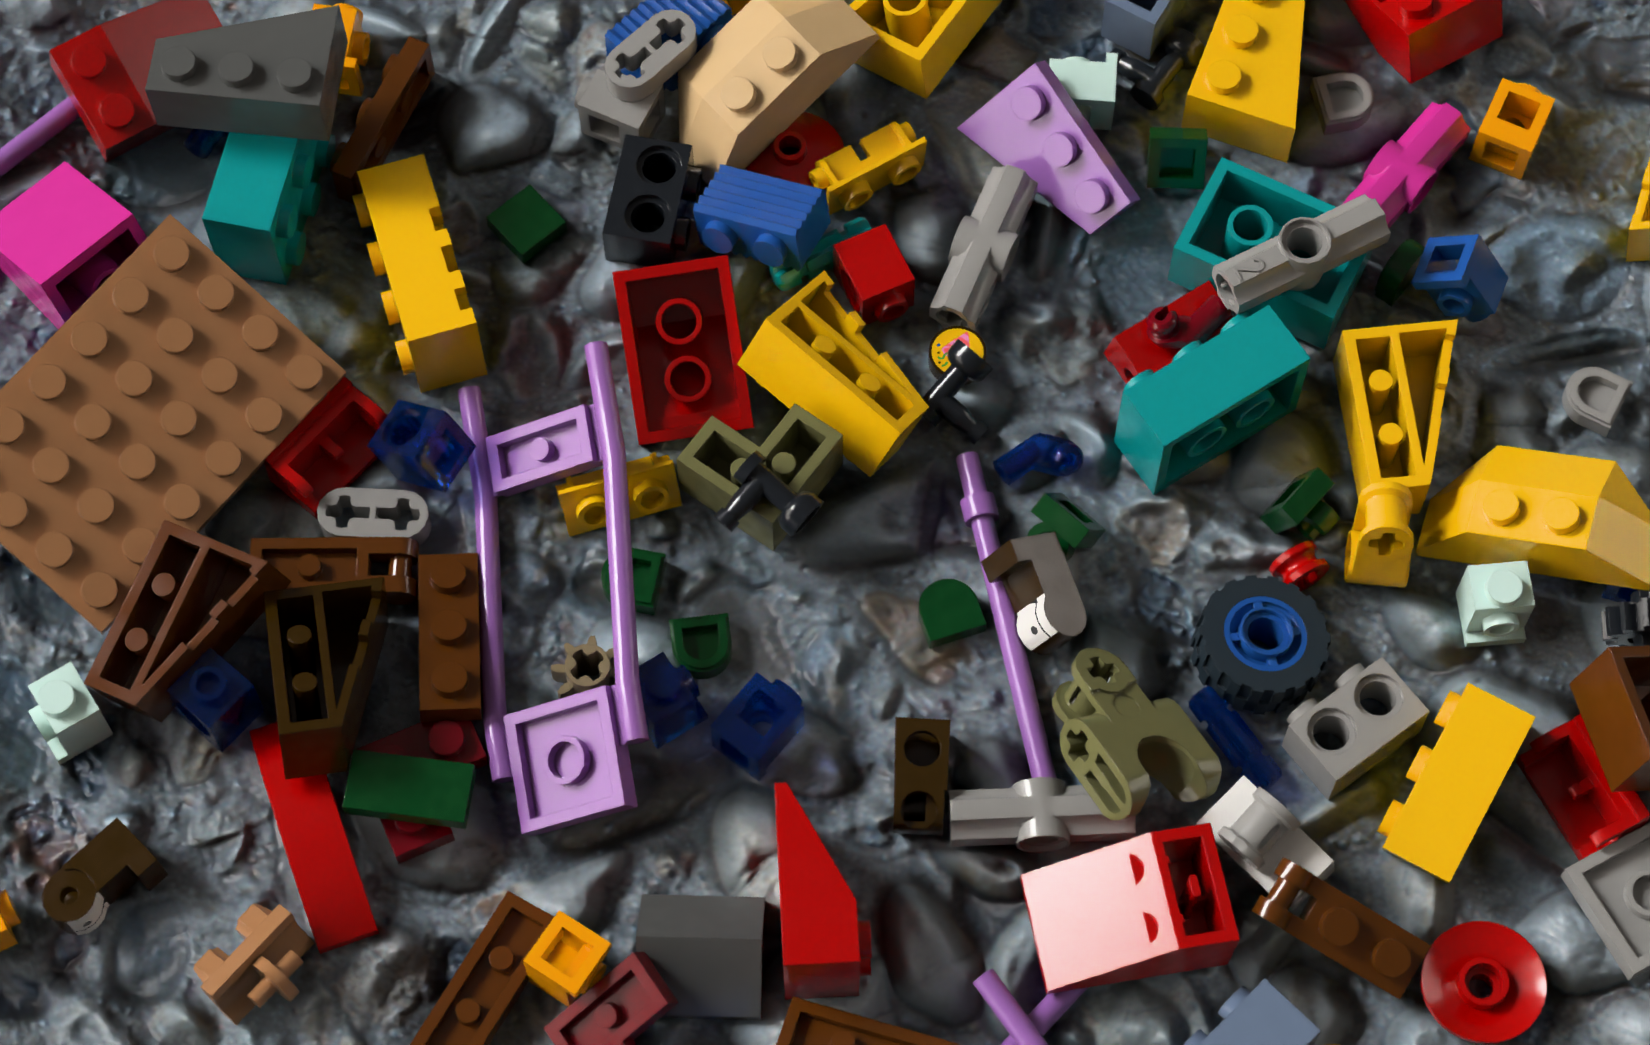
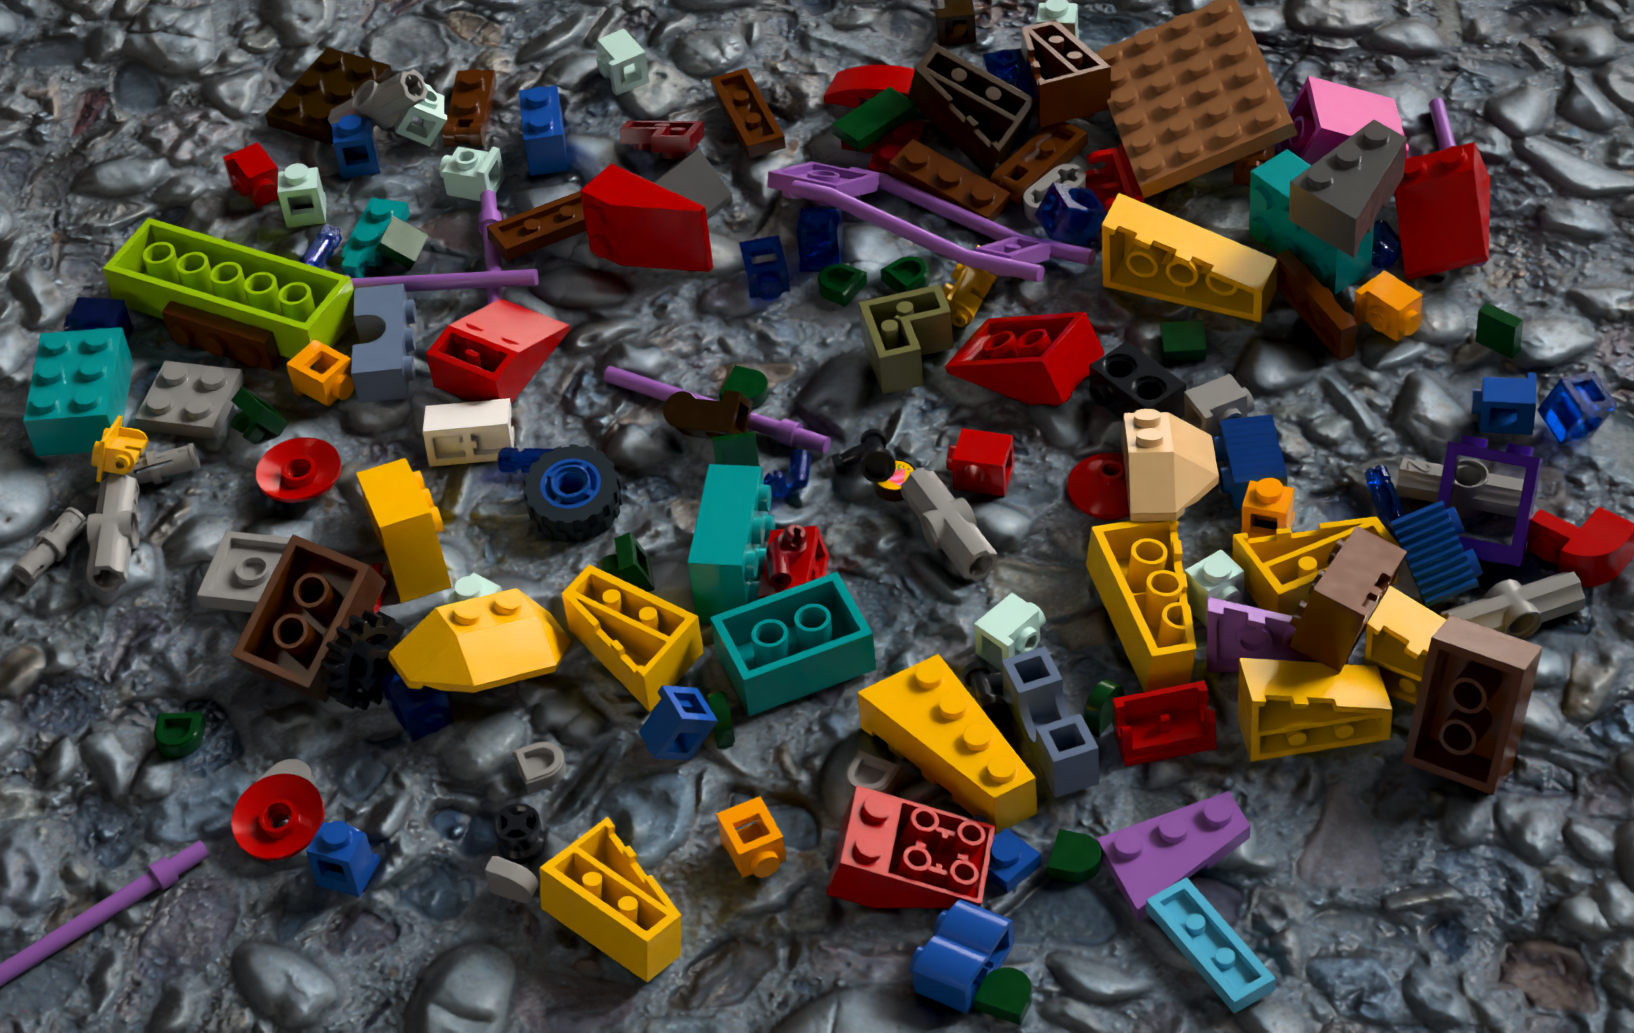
camera: 135 degrees right, 20 degrees down
medium nougat hips [194,903,314,1025] -> none
light orange brick [523,910,612,1007] -> none
dark tan gear [551,636,615,699] -> none
light grey beam [604,9,697,102] -> none
blue brick [693,164,831,271] -> none
black piece [714,450,824,538] -> none
yellow wedge [737,270,929,477] -> none
teal axle [769,217,873,291] -> none
yellow hinge [808,121,927,215] -> none
dark brown leg [893,717,951,836] -> none
light grey piece [947,777,1136,853] -> none
medium lavender wing [957,60,1140,234] -> none
olive piece [1052,648,1222,820] -> none
dark green tile [1146,127,1208,189] -> none
light grey piece [1211,194,1391,315] -> none
light grey bush [1218,787,1301,870] -> none
reddish brown plate [1251,857,1431,1000] -> none
red bush [1269,540,1330,592] -> none
light grey brick [1281,657,1430,800] -> none
dark pink piece [1343,102,1471,228] -> none
yellow piece [1344,481,1414,588] -> none

